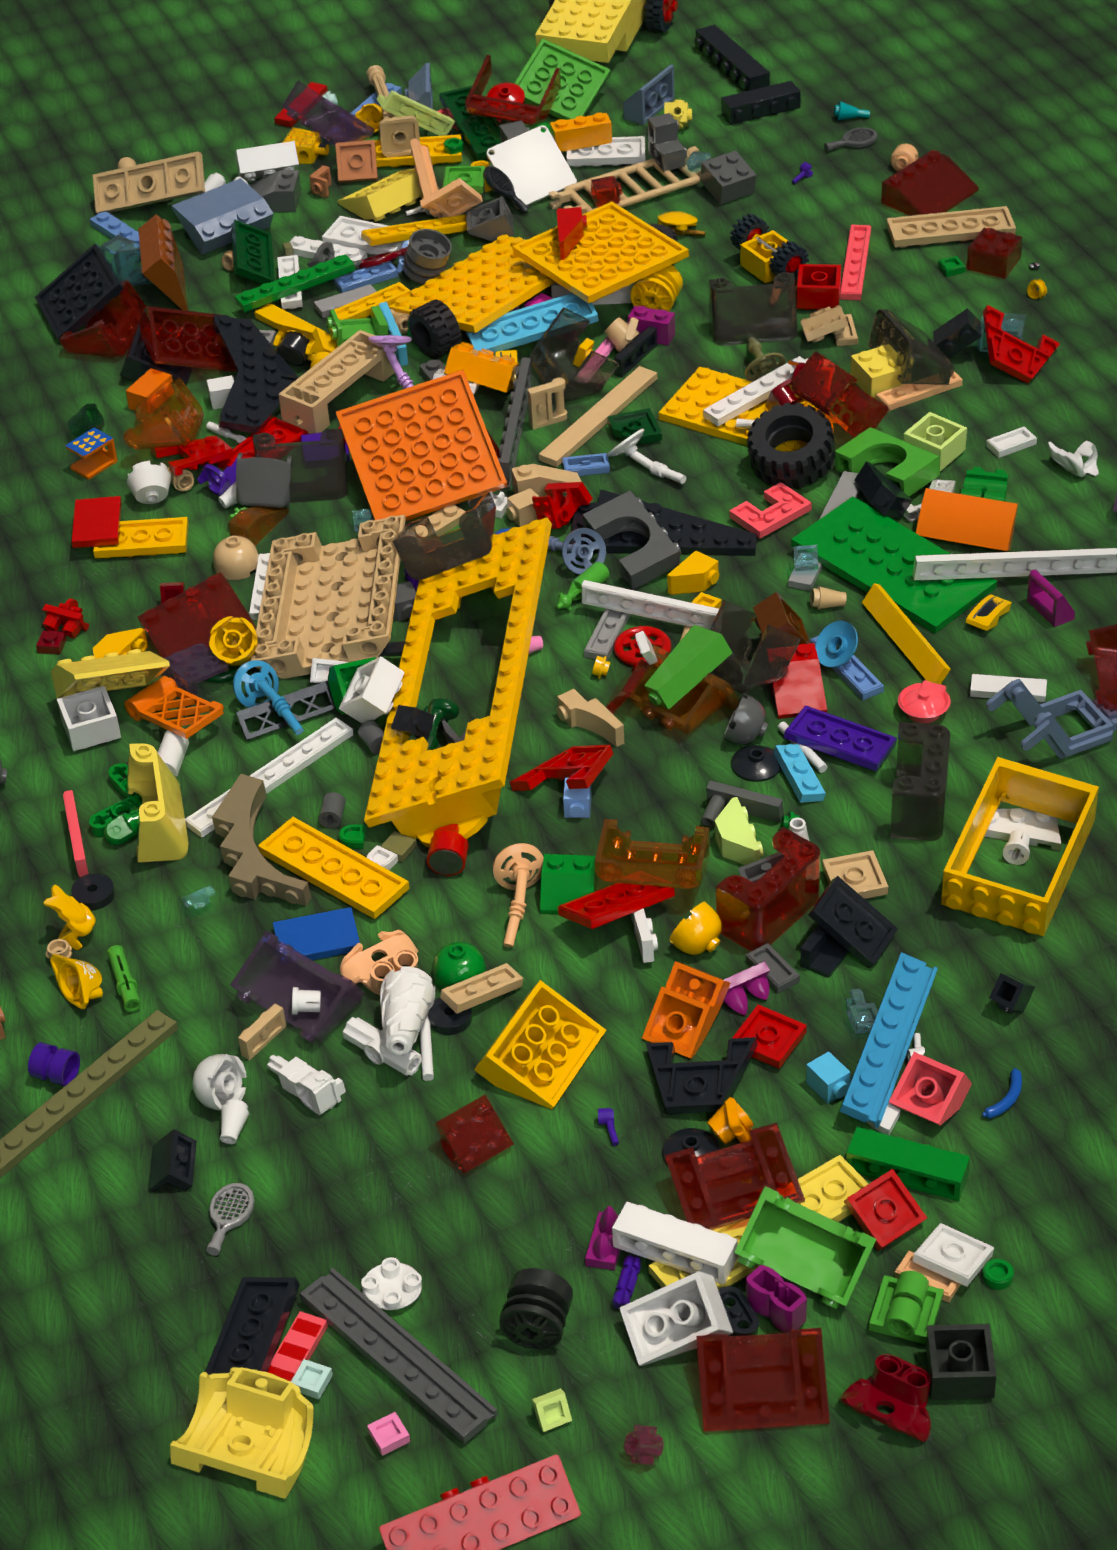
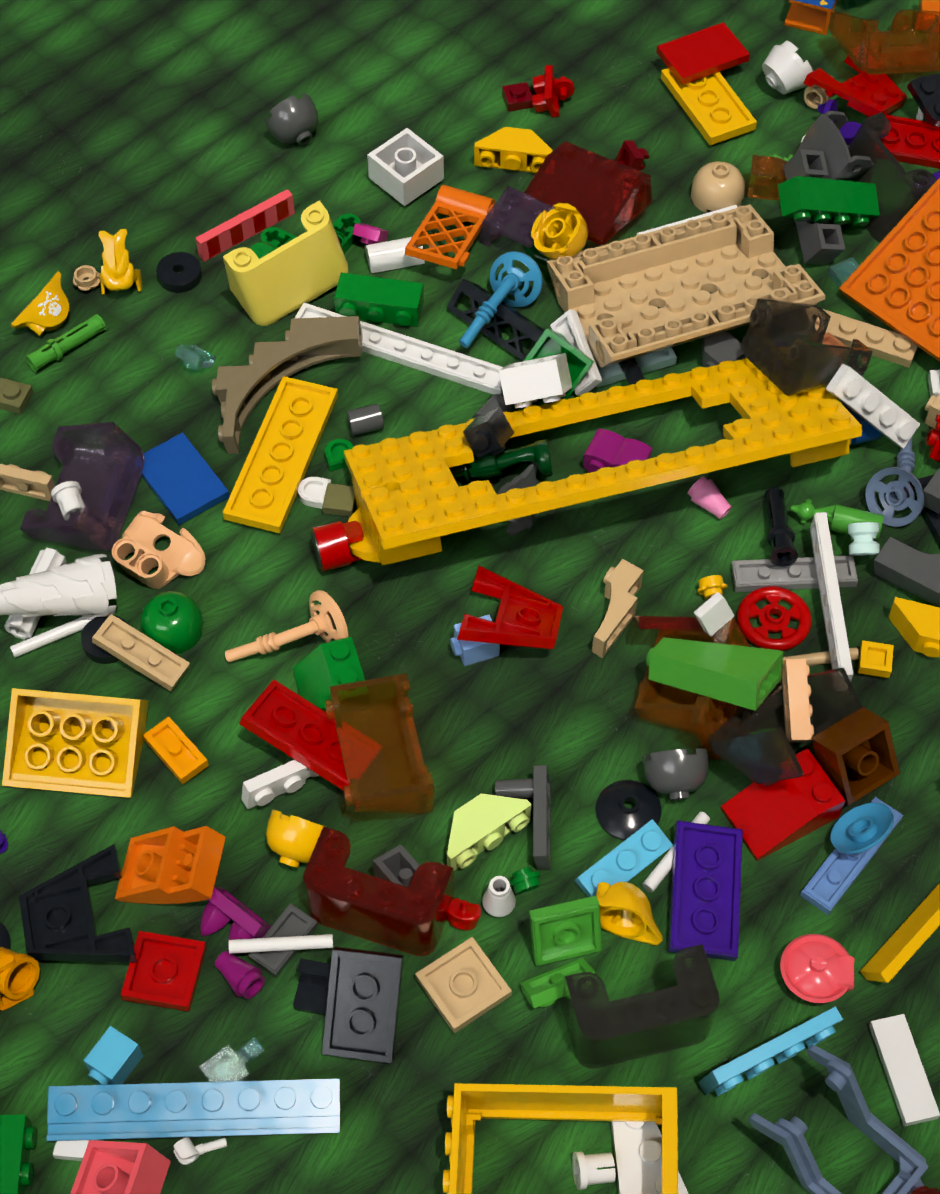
camera: 65 degrees right, 15 degrees up
light yellow slope [51,649,170,699] -> none
none -> light orange plate [143,717,209,785]
none -> magenta cone [215,951,265,999]
none -> white bar [229,934,333,954]
none -> green brick [334,272,424,327]
none -> bright green plate [520,958,598,1008]
none -> bright green tile [529,896,602,966]
none -> magenta brick [583,429,652,473]
none -> yellow hat [596,882,663,946]
none -> medium azure plate [698,1006,843,1096]
none -> black pin [765,487,798,567]
none -> green brick [778,176,880,227]
none -> light nougat piece [782,659,814,743]
none -> dark grey arch [783,149,846,265]
none -> white plate [826,364,920,449]
none -> light aqua wheel [848,522,880,556]

